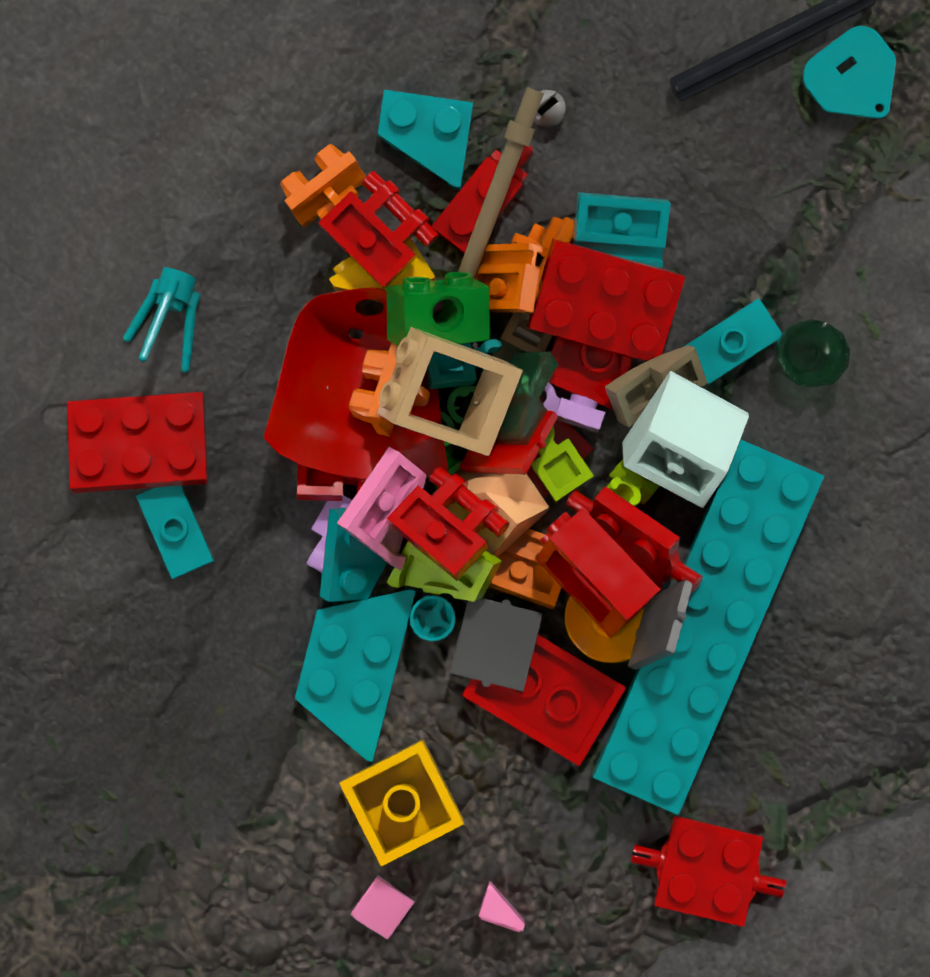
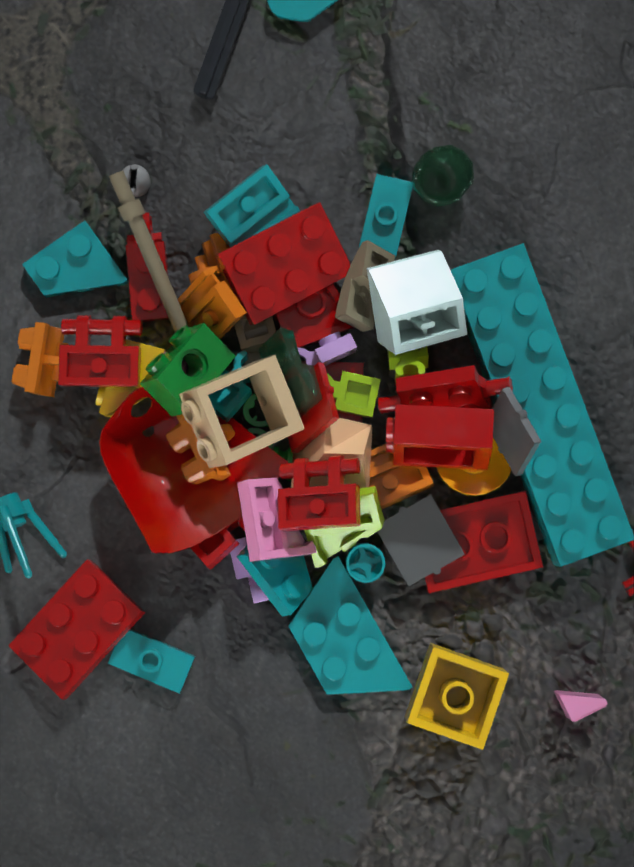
camera: 45 degrees left, 0 degrees up
bright pink slope [350,875,415,939] -> none

